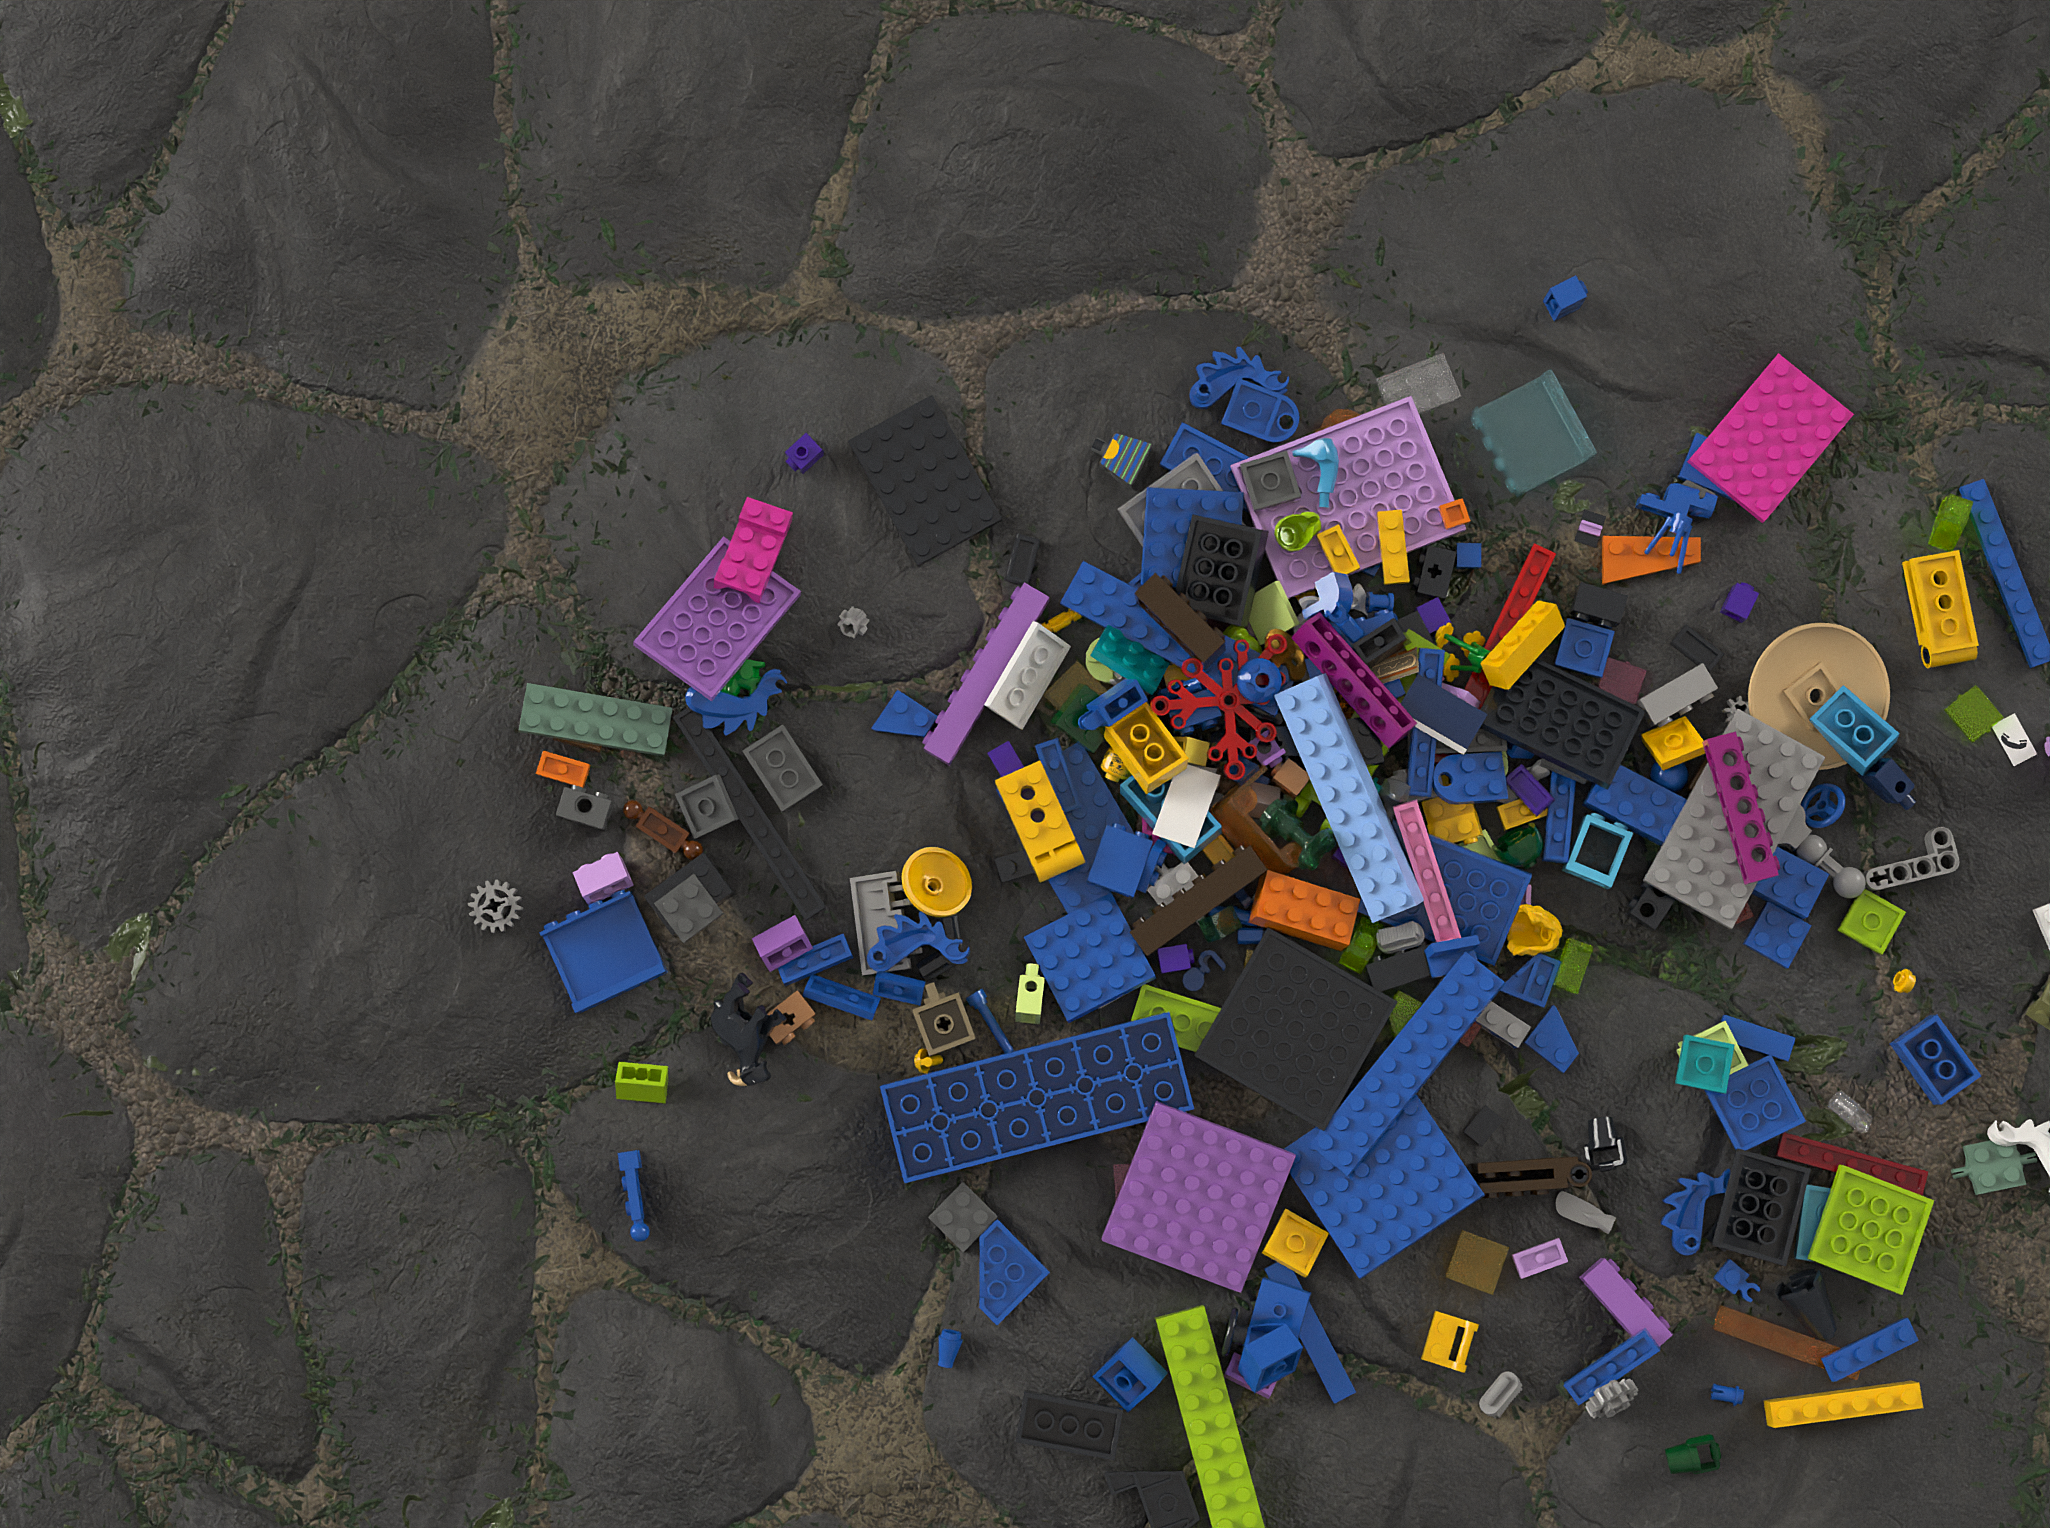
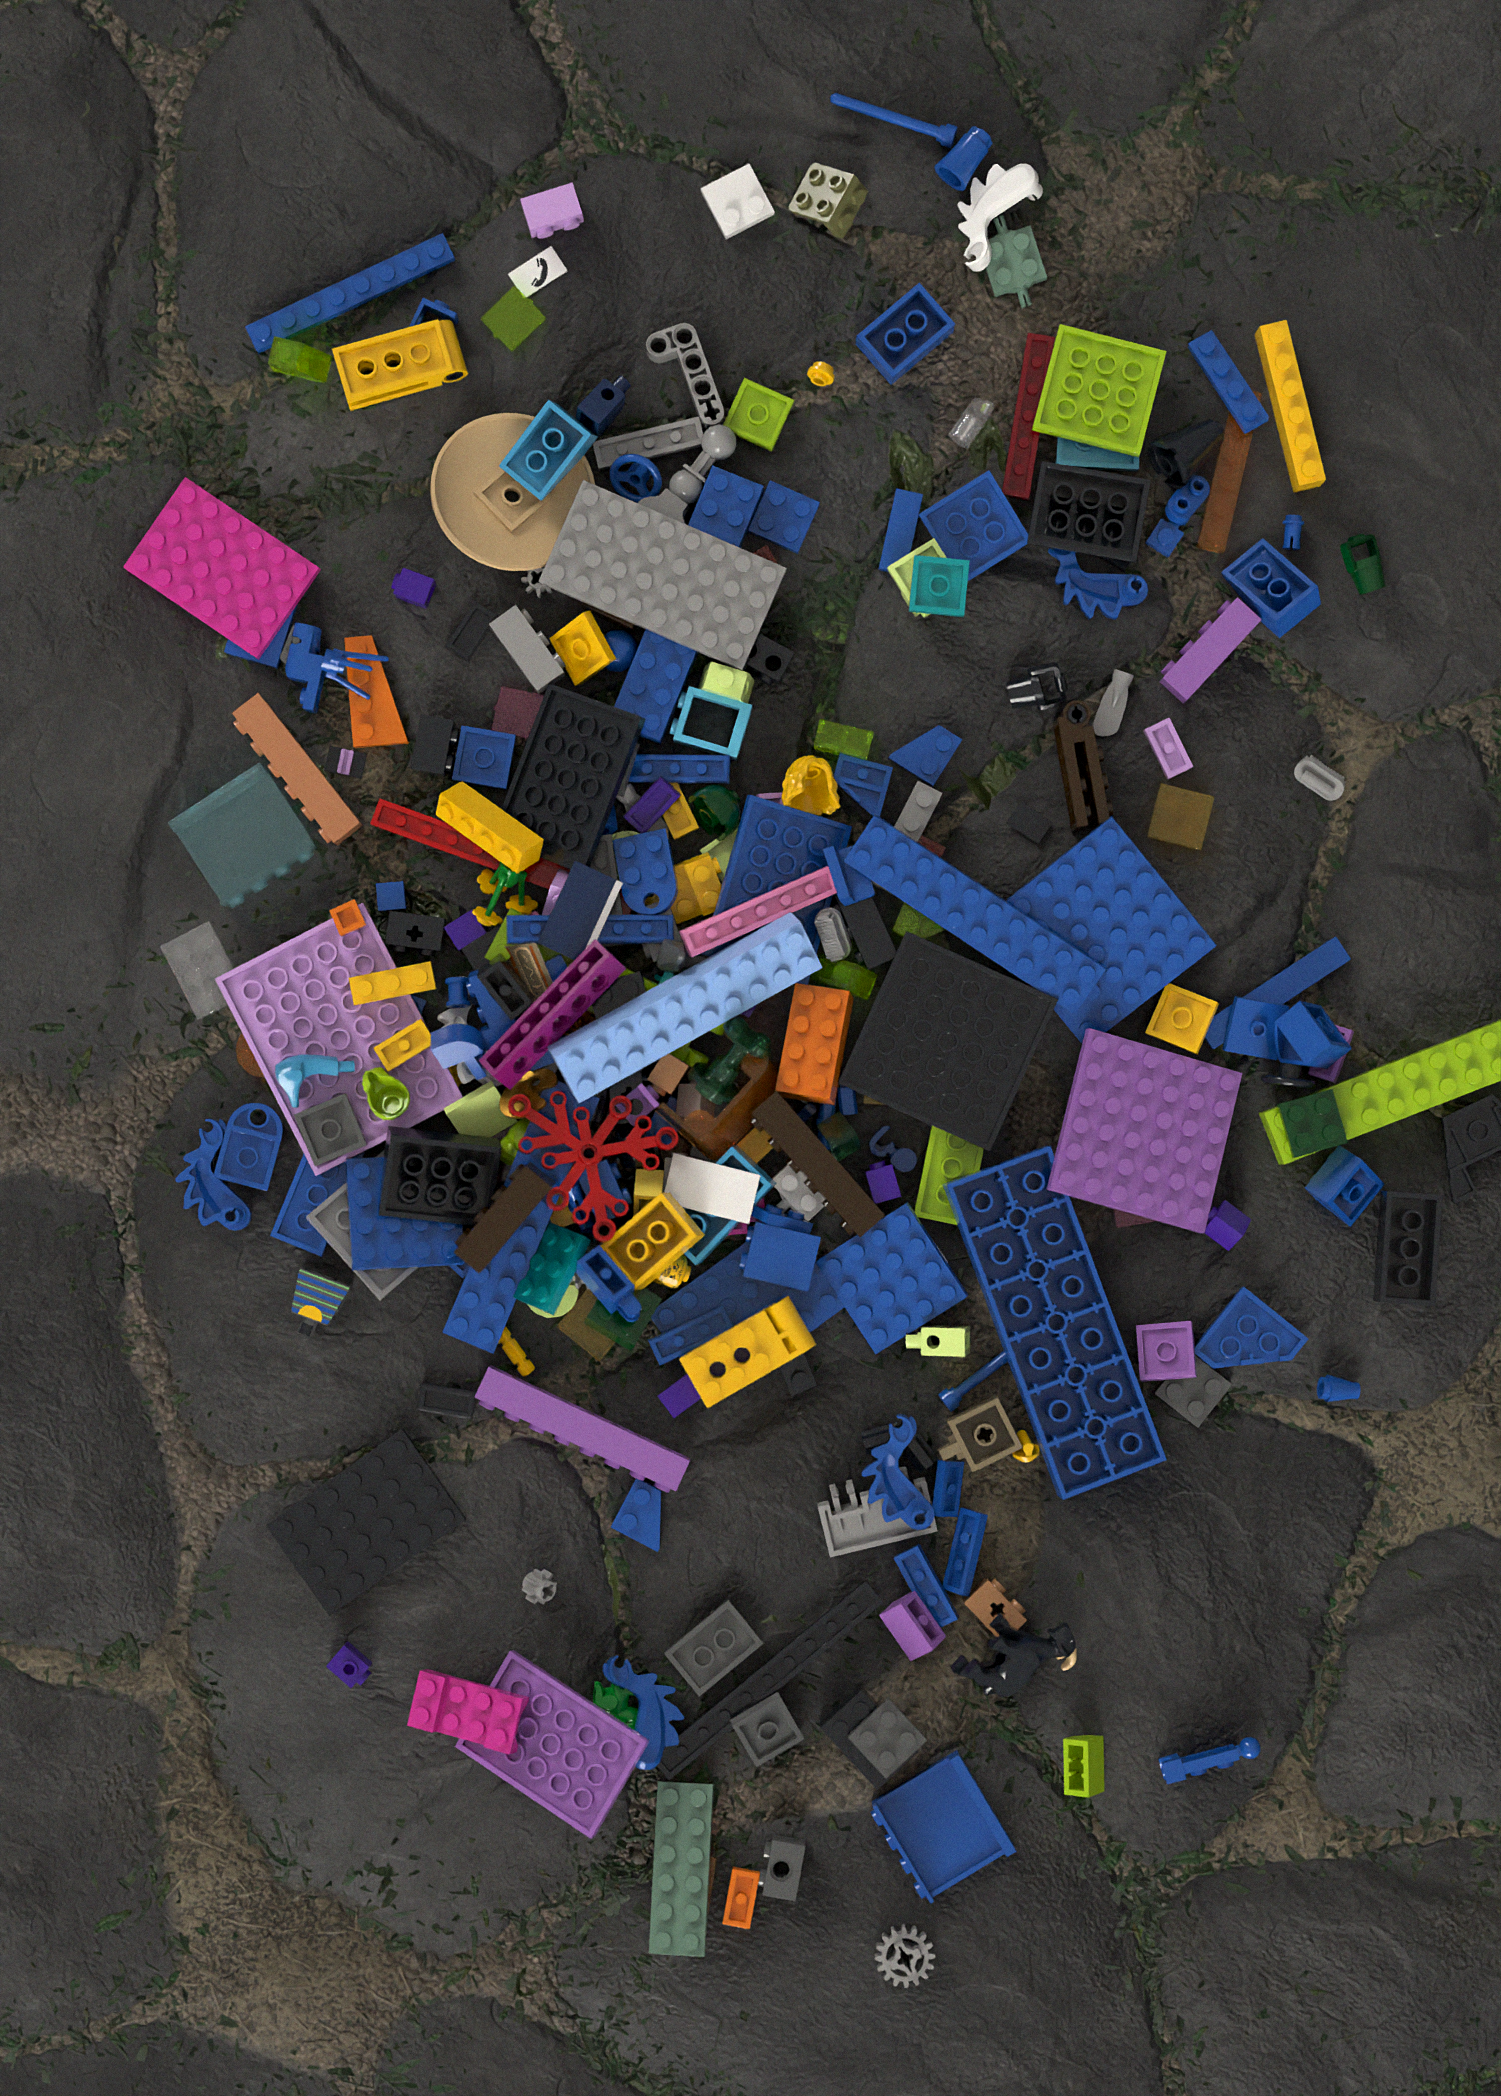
camera: 100 degrees left, 5 degrees up
lavender brick [573,852,634,905] -> none
reddish brown plate [623,800,703,860] -> none
yellow dish [902,847,972,917] -> none
white plate [984,621,1071,730] -> none
blue piece [1236,658,1282,703] -> none
blue bar [1325,602,1364,642] -> none
yellow plate [1421,1311,1479,1373] -> none
blue brick [1543,275,1588,321] -> none
blue plate [1564,1328,1661,1406] -> none
light grey gear [1585,1378,1639,1419] -> none
magenta brick [1702,731,1780,885] -> none
none -> nougat brick [232,693,363,845]
none -> blue bracket [409,298,459,327]
none -> light grey plate [593,417,703,471]
none -> yellowish green torso [698,662,755,703]
none -> medium lavender plate [1136,1321,1197,1382]
none -> blue plate [1165,475,1210,523]
none -> dark purple brick [1205,1200,1252,1251]
none -> blue slope [1221,538,1321,638]
none -> dark green plate [1277,1089,1348,1158]

